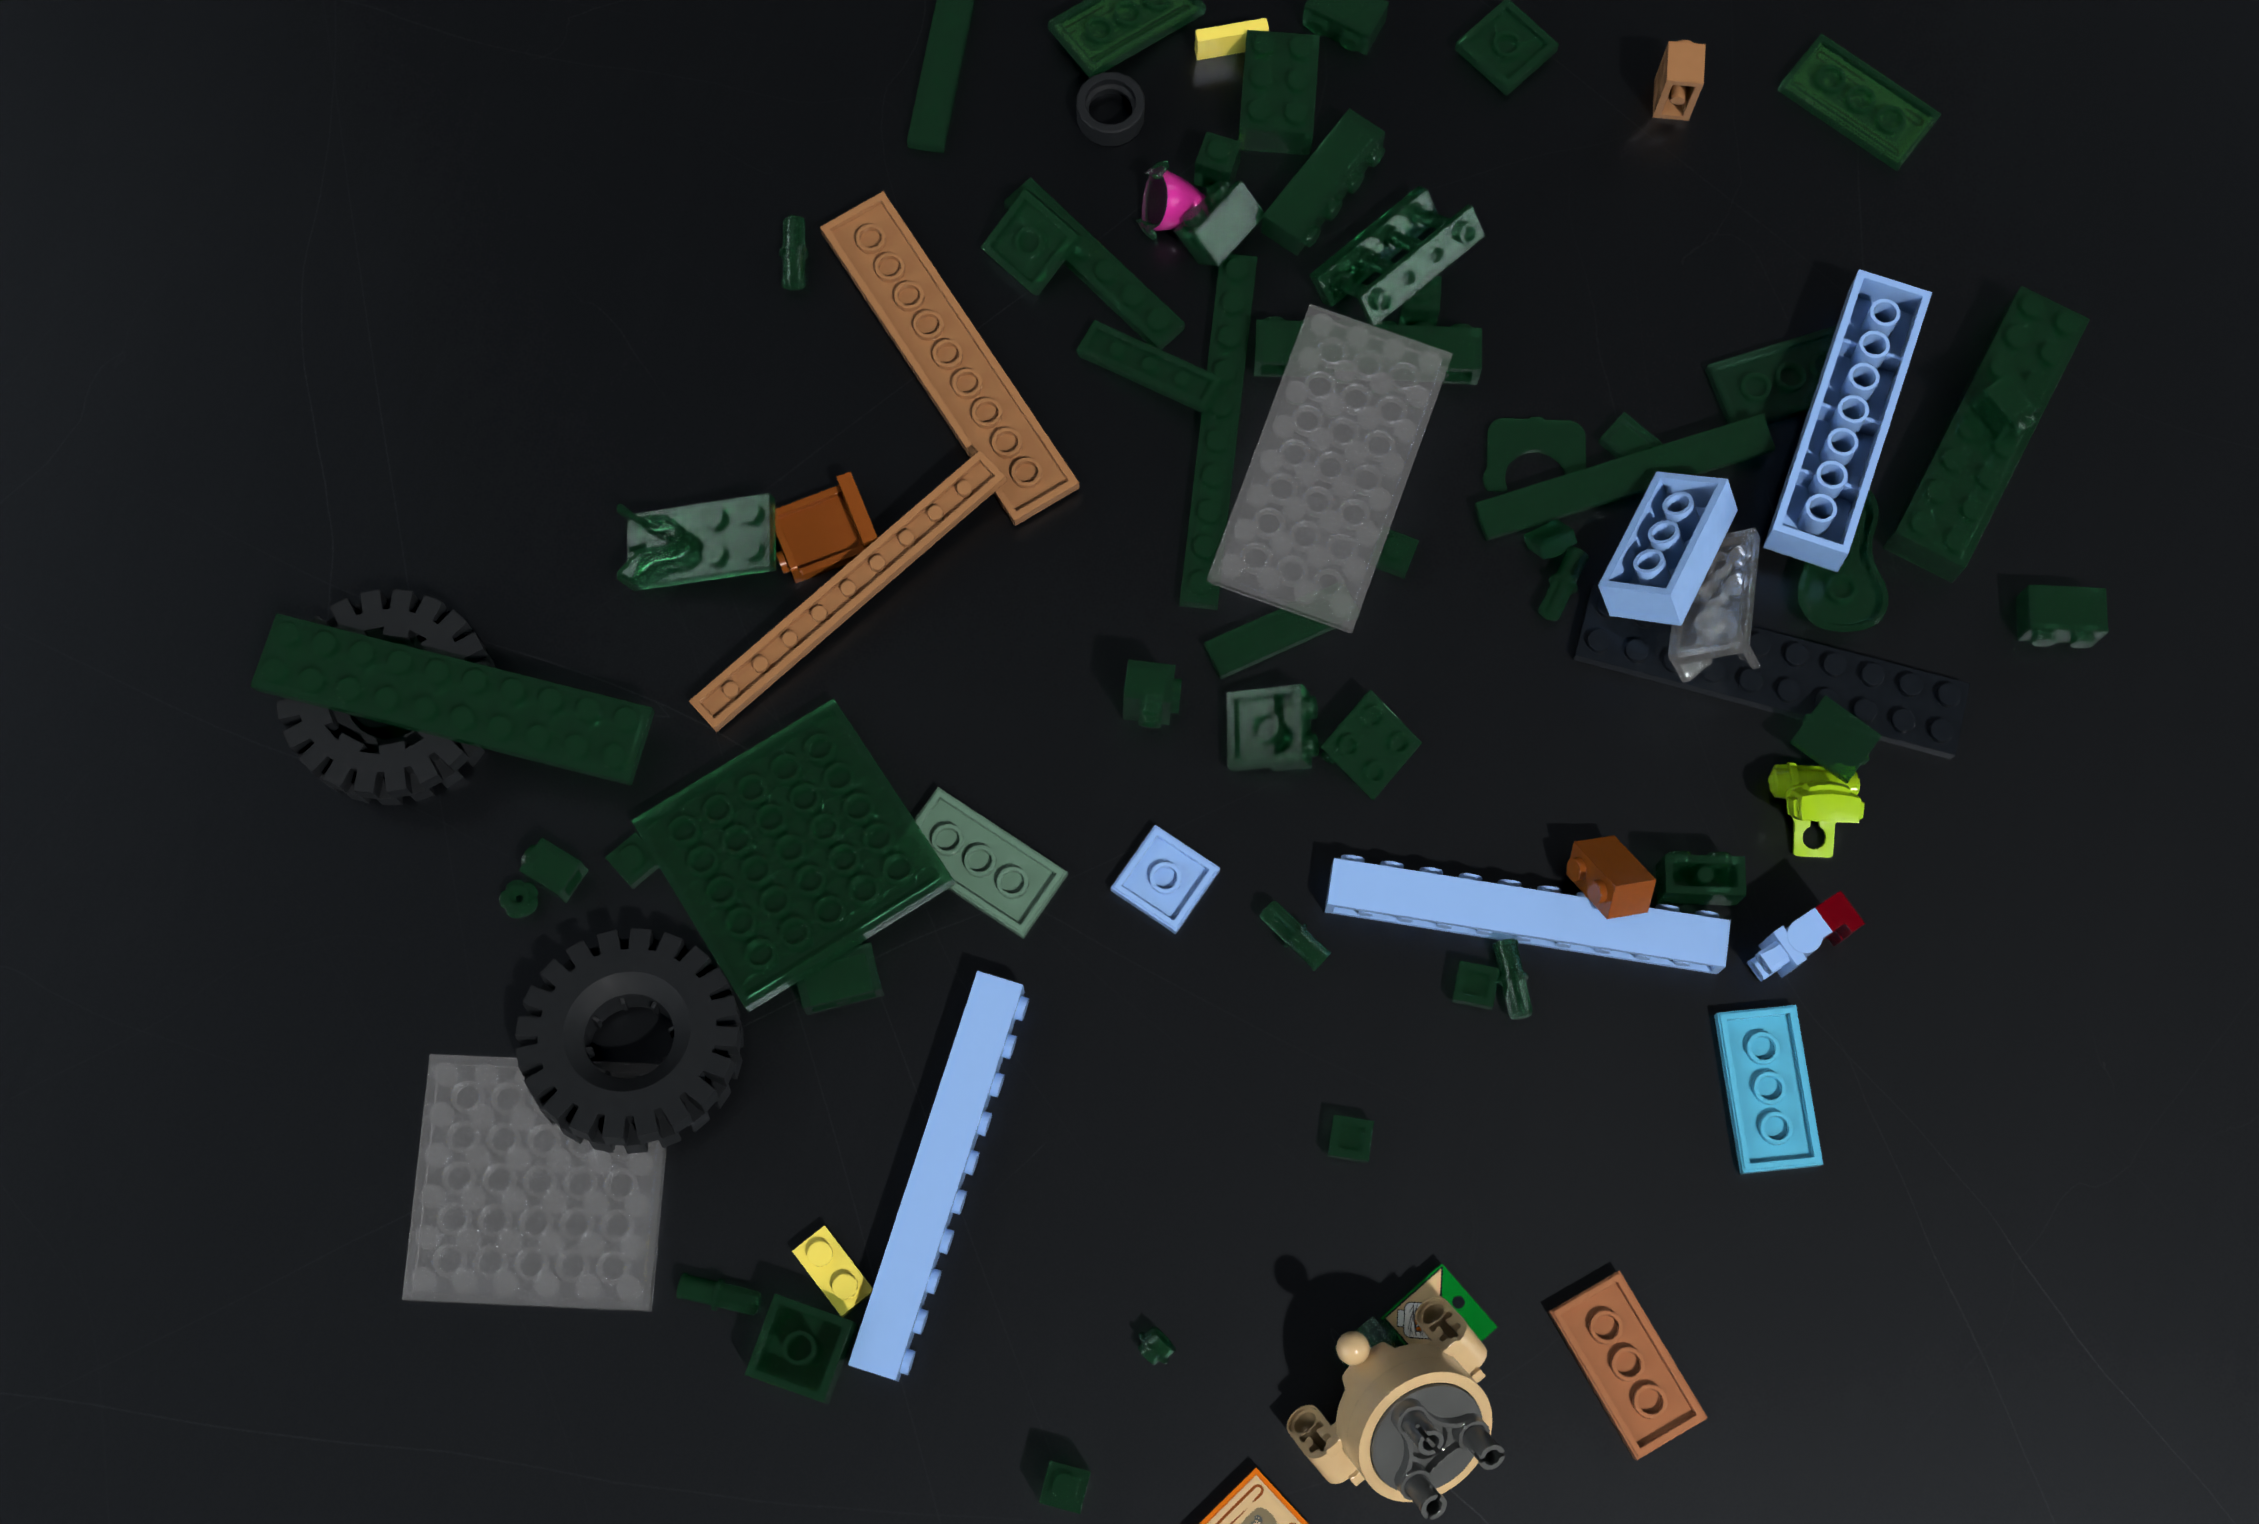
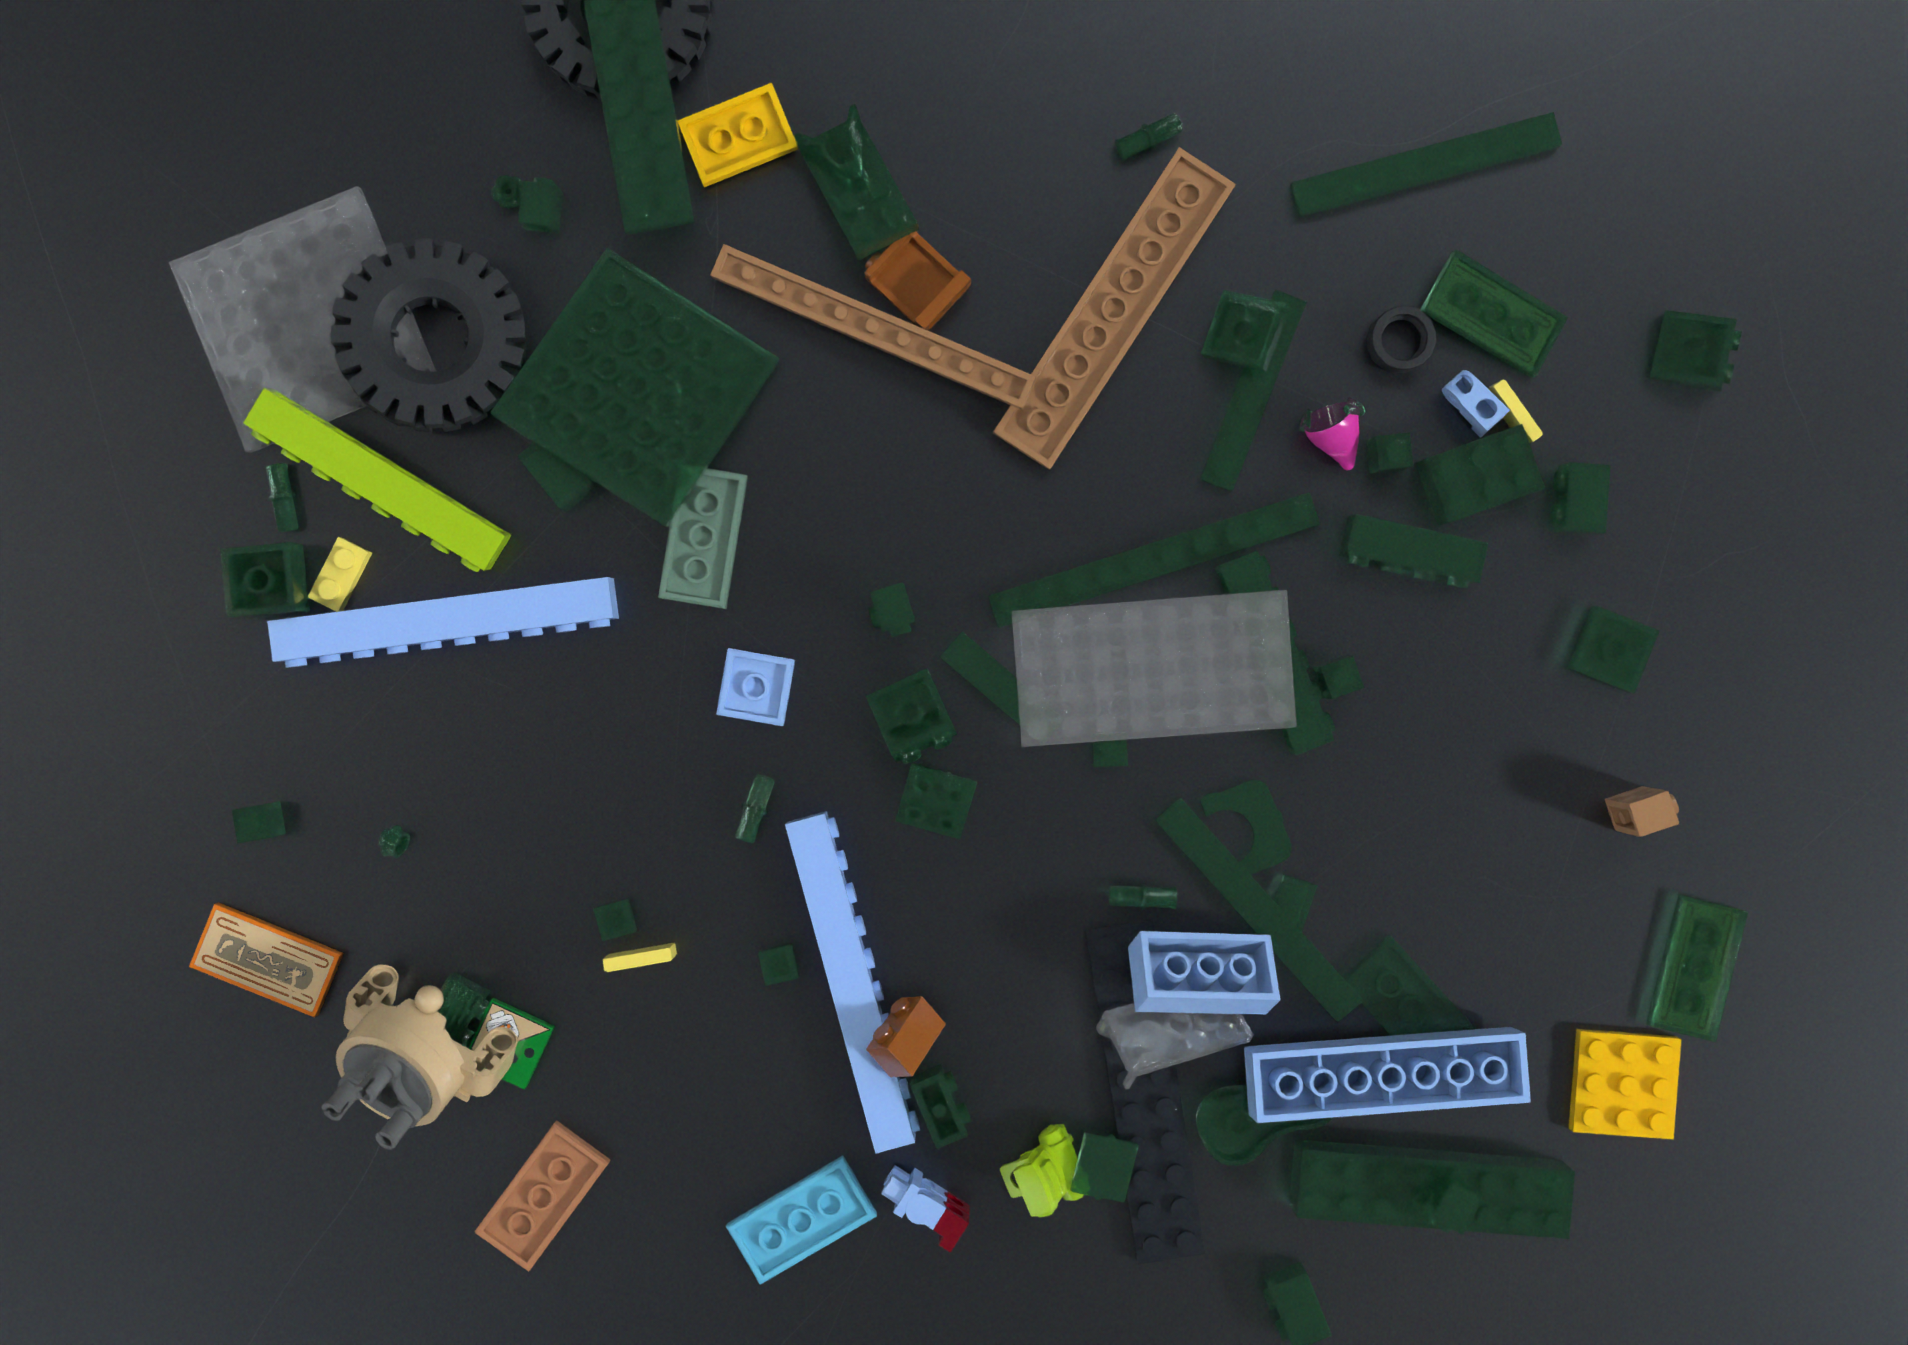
camera: 60 degrees right, 15 degrees up
clear green plate [605,832,663,889] -> none
clear green tile [1076,320,1225,415] -> none
brick [1174,180,1266,266] -> none
clear green fence [1309,186,1485,327] -> none
clear green axle [1492,939,1533,1020] -> none
clear green plate [1523,519,1577,559] -> none
none -> lime brick [243,388,511,572]
none -> light yellow tile [603,943,677,972]
none -> yellow plate [677,83,798,187]
none -> light blue leg [1442,370,1510,438]
none -> yellow plate [1569,1029,1681,1139]

